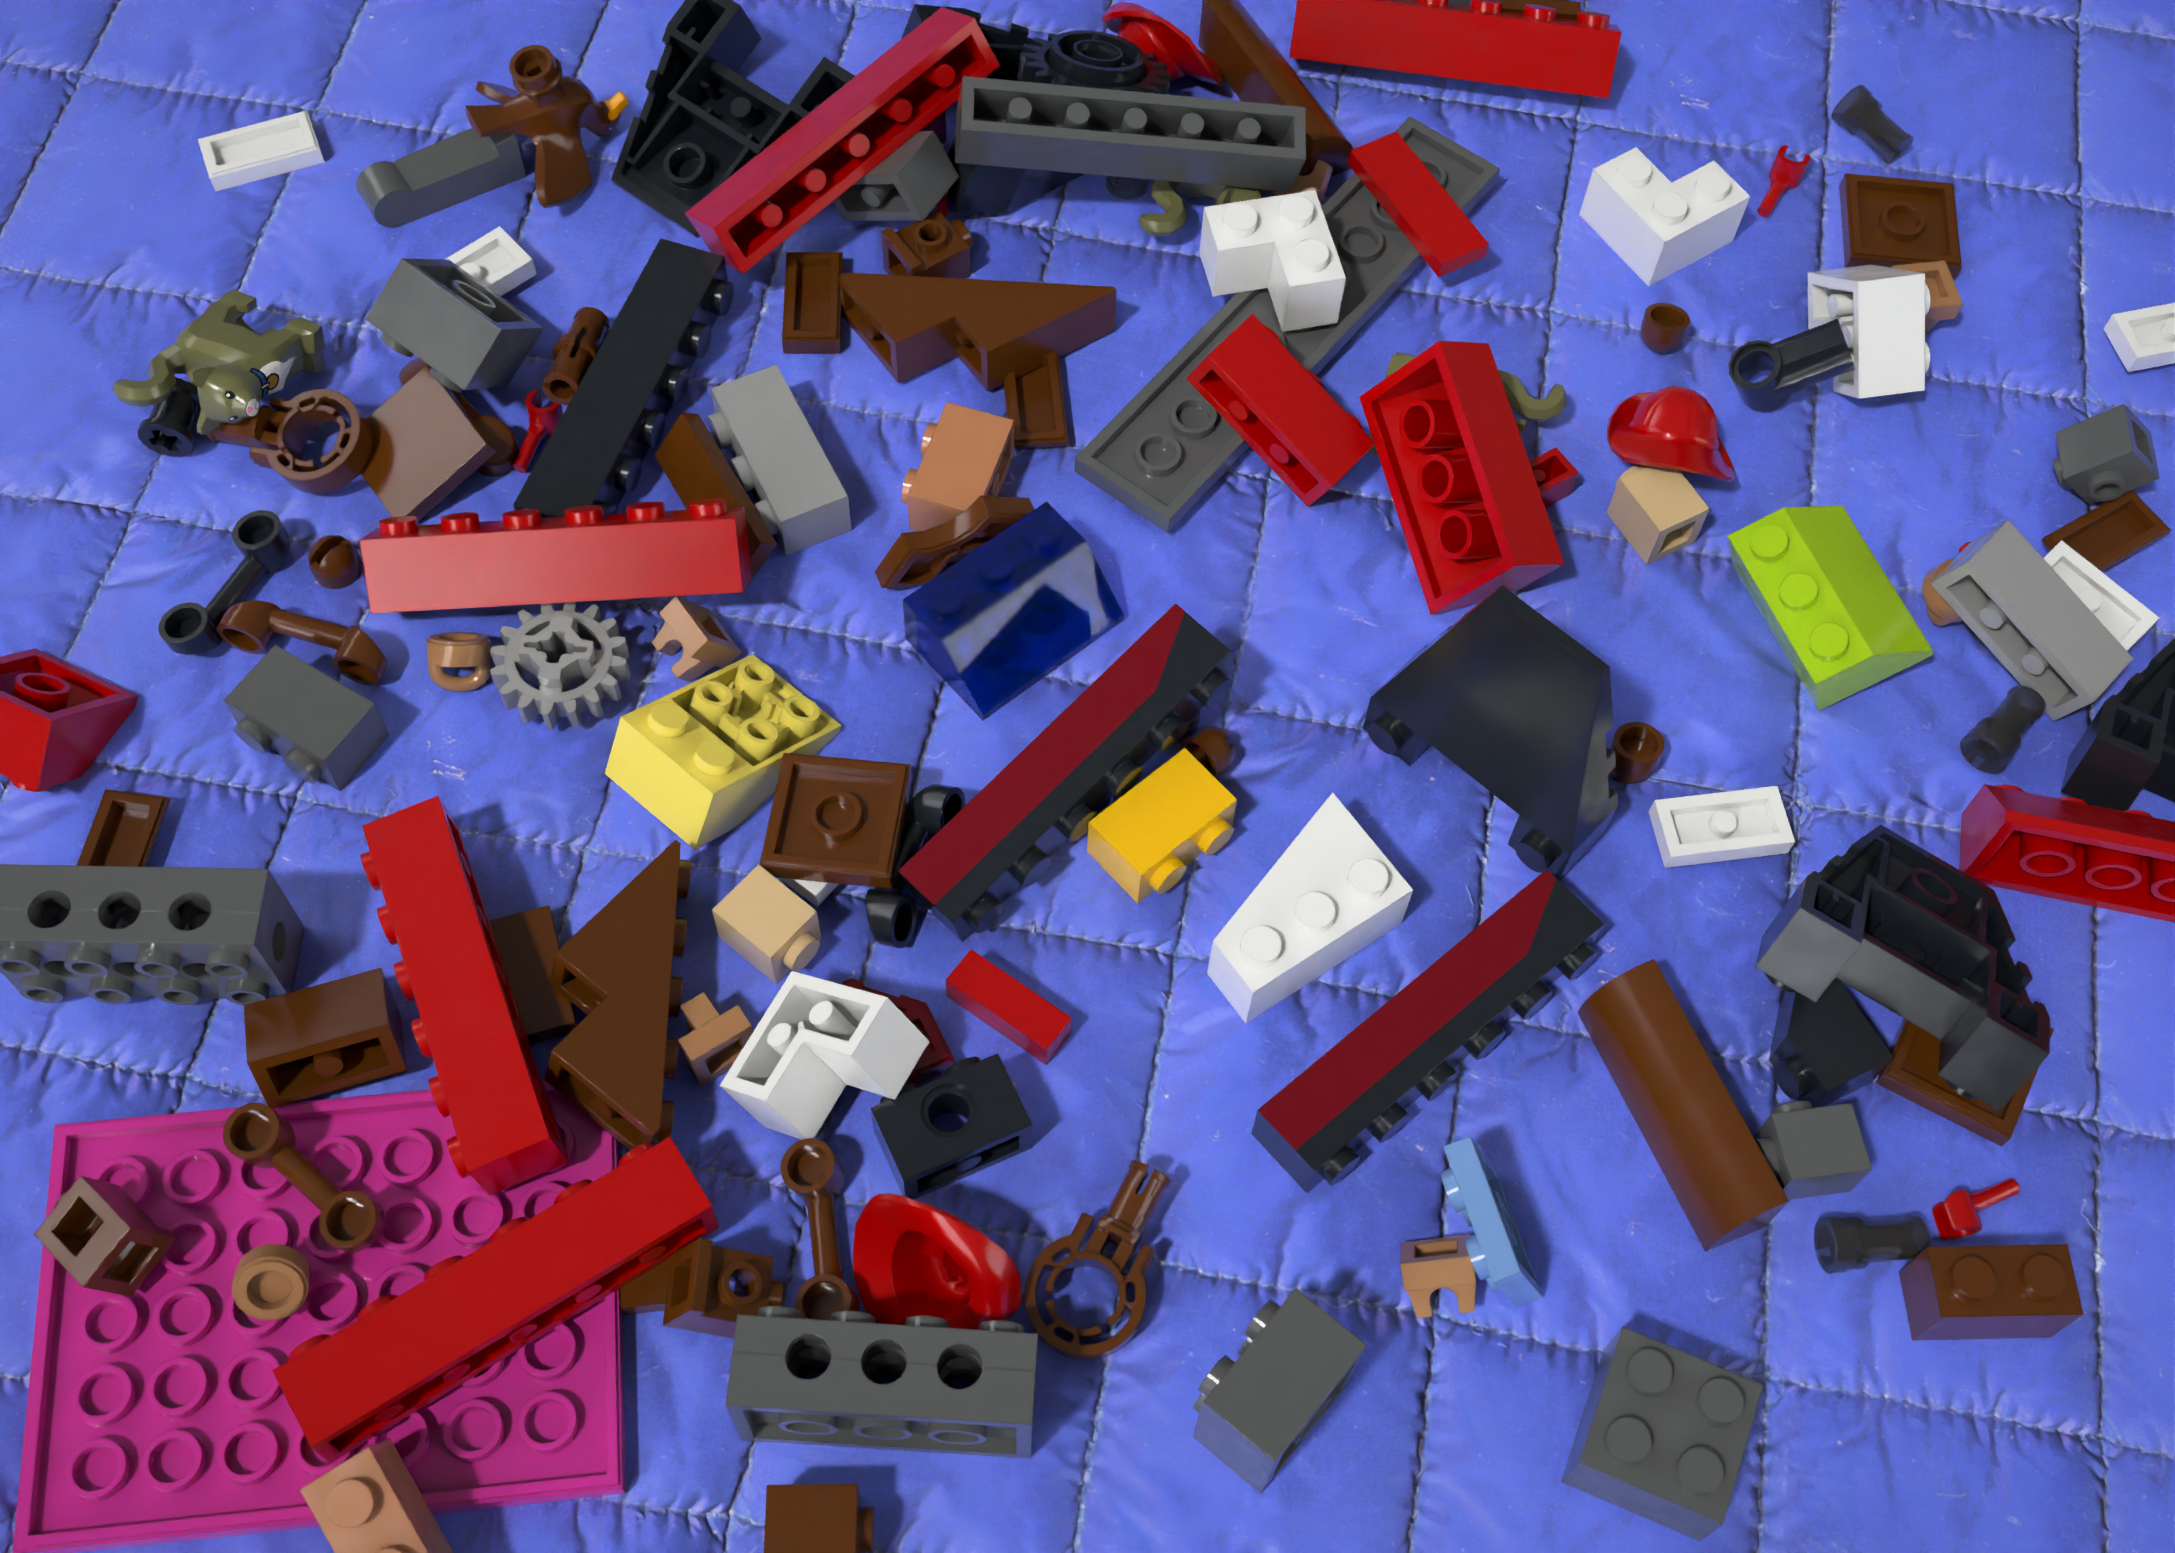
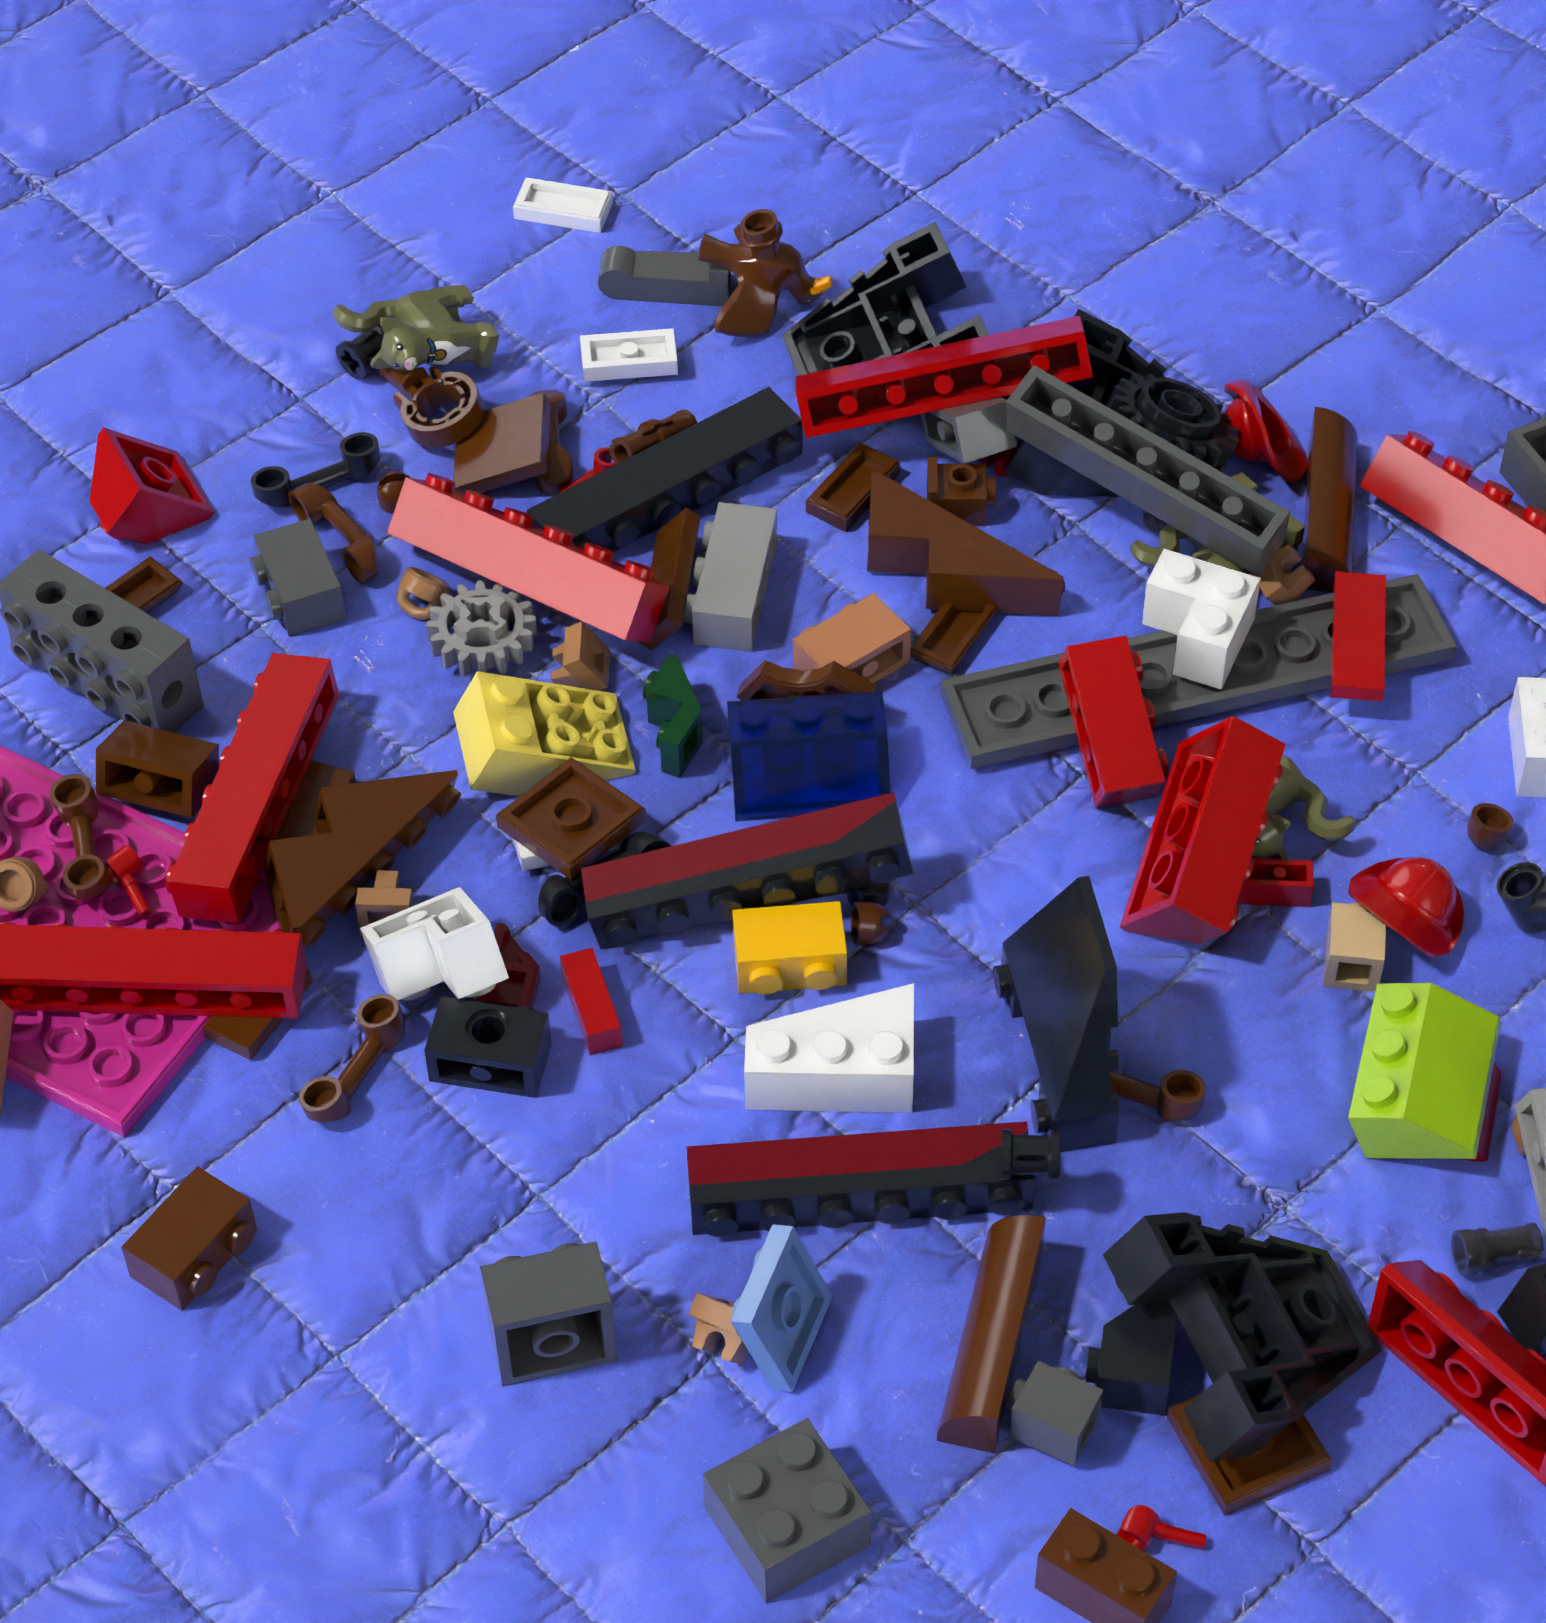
camera: 40 degrees right, 10 degrees down
dark grey brick [365,258,544,392] -> none
reddish brown brick [663,1238,783,1339] -> none
tan brick [712,864,822,985] -> none
dark grey brick [726,1306,1038,1459] -> none
red hat [853,1193,1022,1330] -> none
reddish brown pin [1025,1160,1172,1360] -> none
white plate [1649,786,1795,868] -> none
clear smoke pin [1814,1215,1929,1274] -> none
none -> red hand [107,845,152,918]
none -> dark green slope [643,654,703,778]
none -> black bush [1001,1129,1060,1181]

